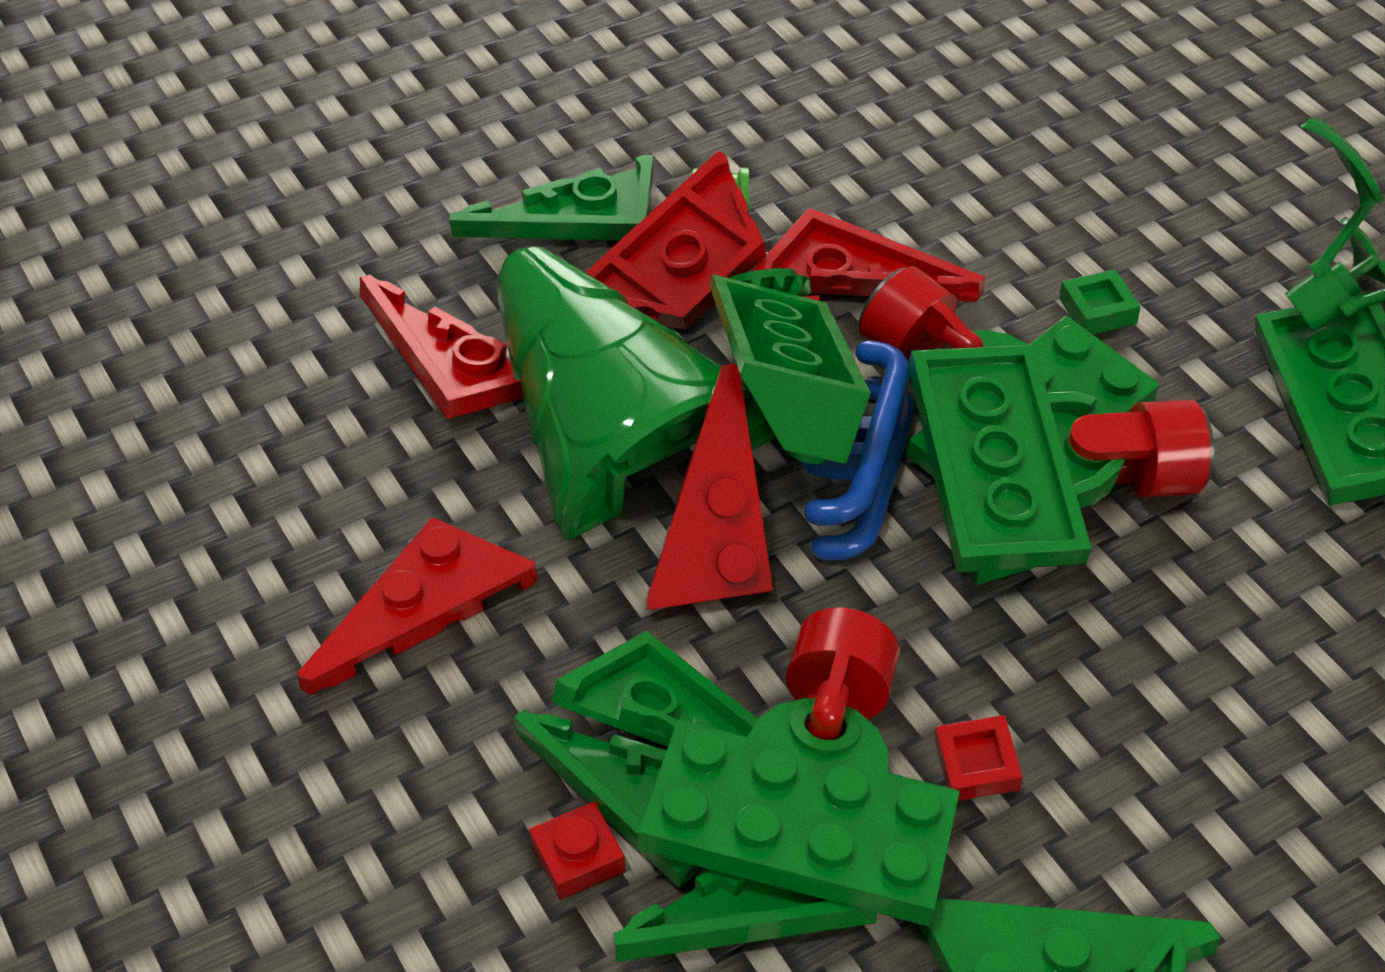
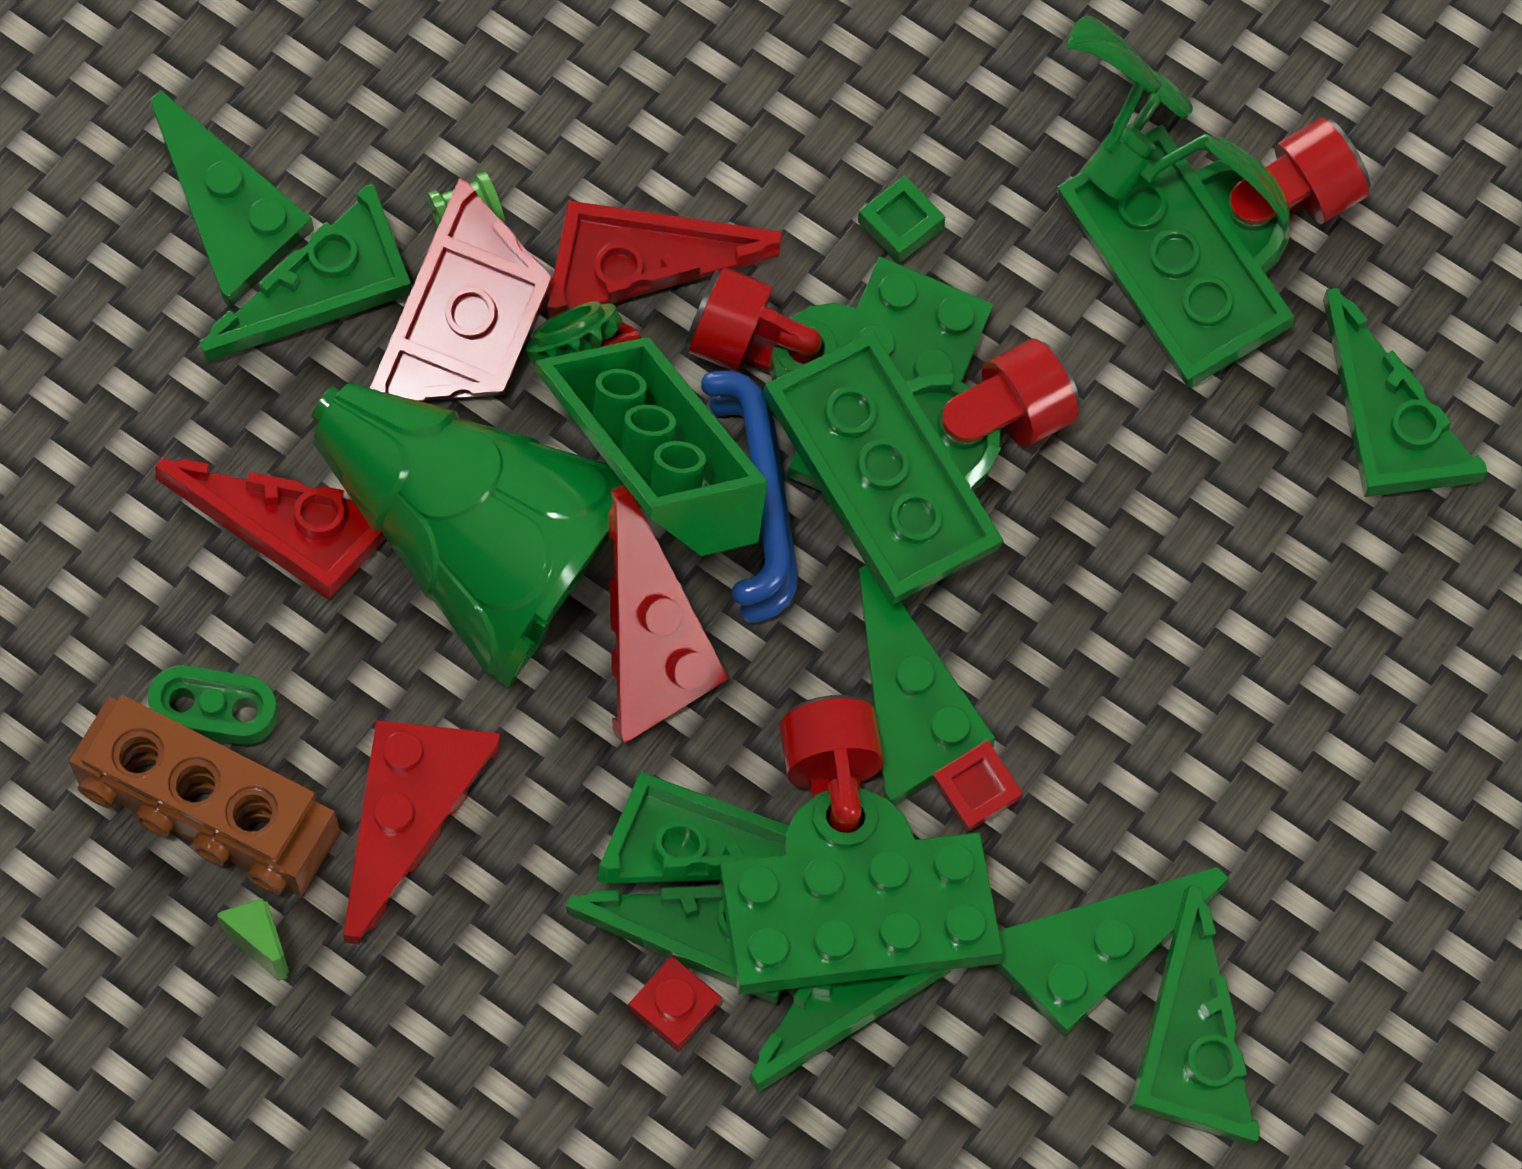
camera: 25 degrees left, 20 degrees up
none -> dark orange brick [69,695,341,898]
none -> green plate [148,665,278,745]
none -> green wing [150,90,314,308]
none -> bright green slope [217,898,290,981]
none -> green wing [859,565,995,806]

